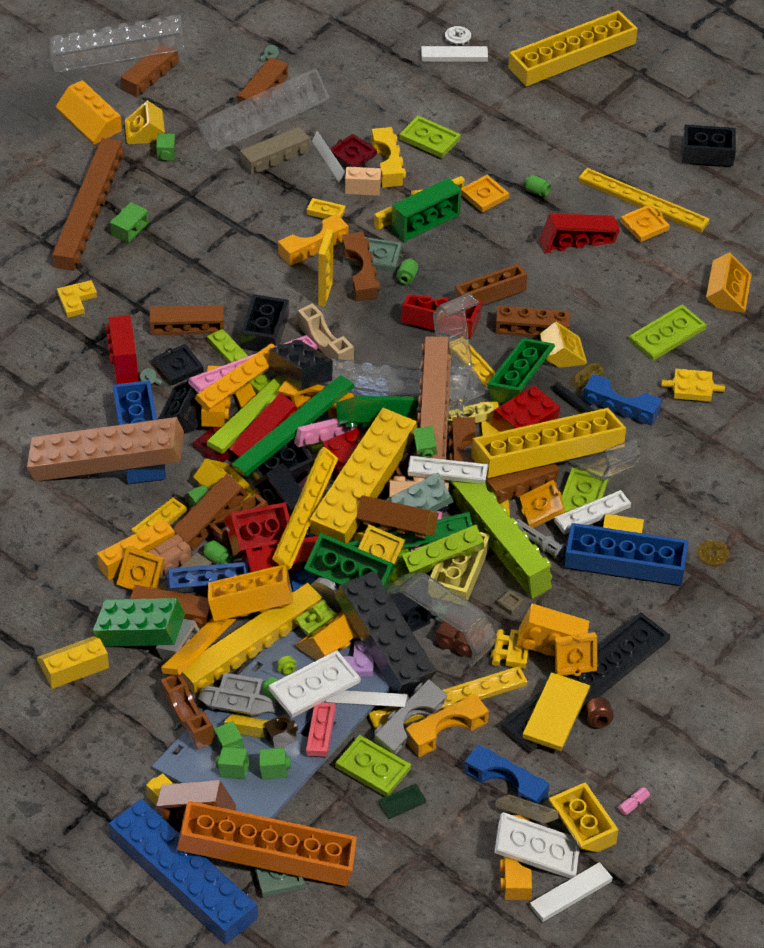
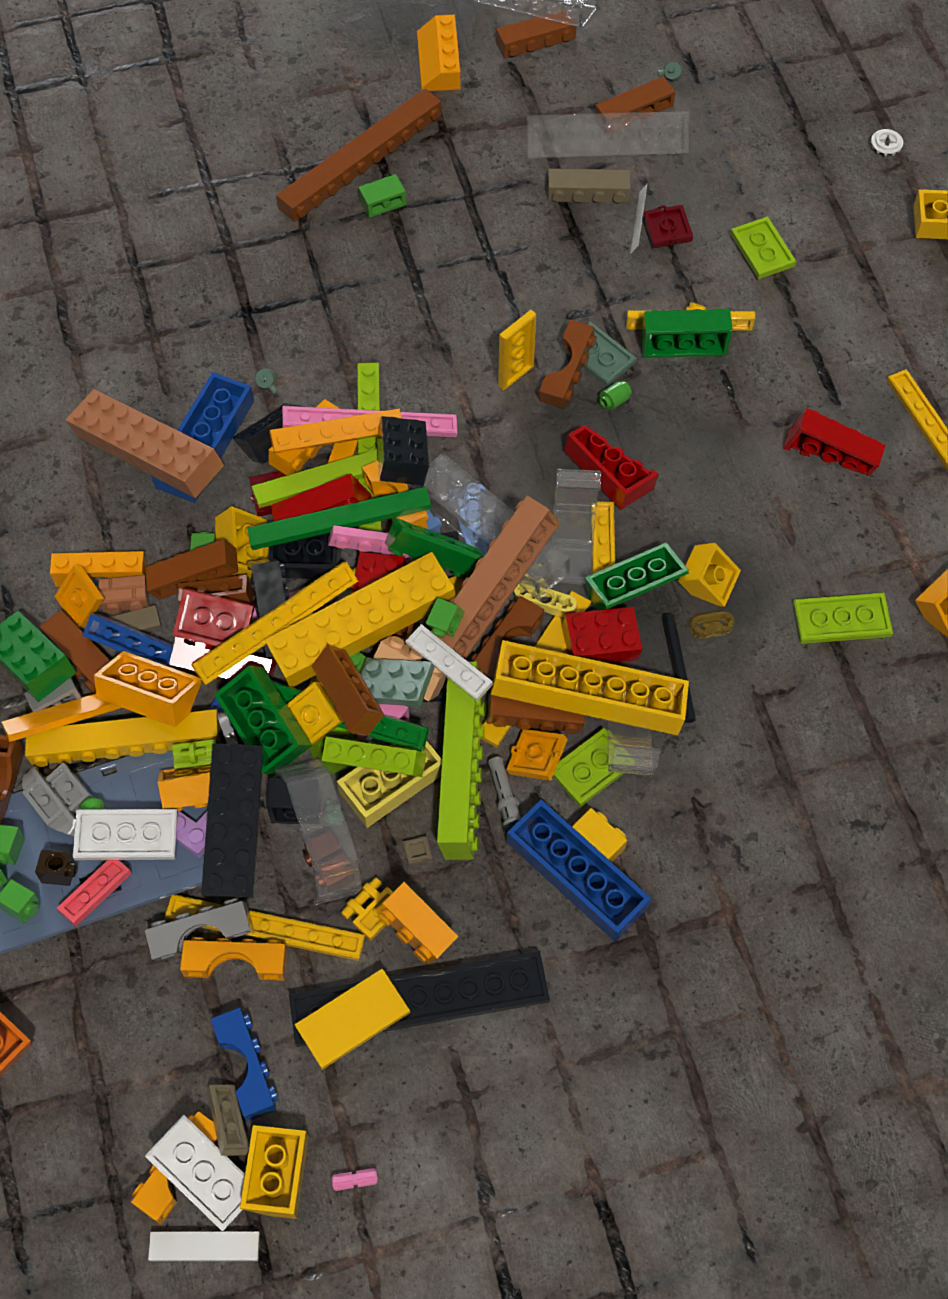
camera: 35 degrees right, 15 degrees up
yellow plate [57,280,97,318] -> none
red wedge [106,315,139,384] -> none
yellow slope [124,100,165,144] -> none
yellow tile [131,497,187,535] -> none
dark orange brick [150,305,224,335] -> none
black plate [153,344,204,385] -> none
bright green brick [157,134,175,161] -> none
bright green brick [203,540,233,565] -> none
yellow slope [224,714,269,738] -> none
black brick [240,294,289,351] -> none
lime plate [277,656,297,675] -> none
light orange arch [278,214,349,266] -> none
tan arch [297,303,354,370] -> none
yellow plate [307,198,346,219] -> none
white sticker [326,691,408,707] -> none
lime plate [336,735,411,798] -> none
light nougat brick [345,167,381,196] -> none
yellow arch [371,127,406,188] -> none
clear green tile [379,783,426,819] -> none
white tile [421,46,488,62] -> none
dark orange brick [454,263,527,306] -> none
light orange plate [461,175,509,213] -> none
dark orange brick [496,306,571,337] -> none
bright green brick [524,175,551,197] -> none
white tile [554,490,631,535] -> none
light orange plate [555,632,597,676] -> none
blue arch [583,374,662,426] -> none
copper head [585,697,614,728] -> none
light orange plate [620,204,670,242] -> none
yellow plate [661,369,725,402] -> none
clear yellow gear [698,538,730,565] -> none

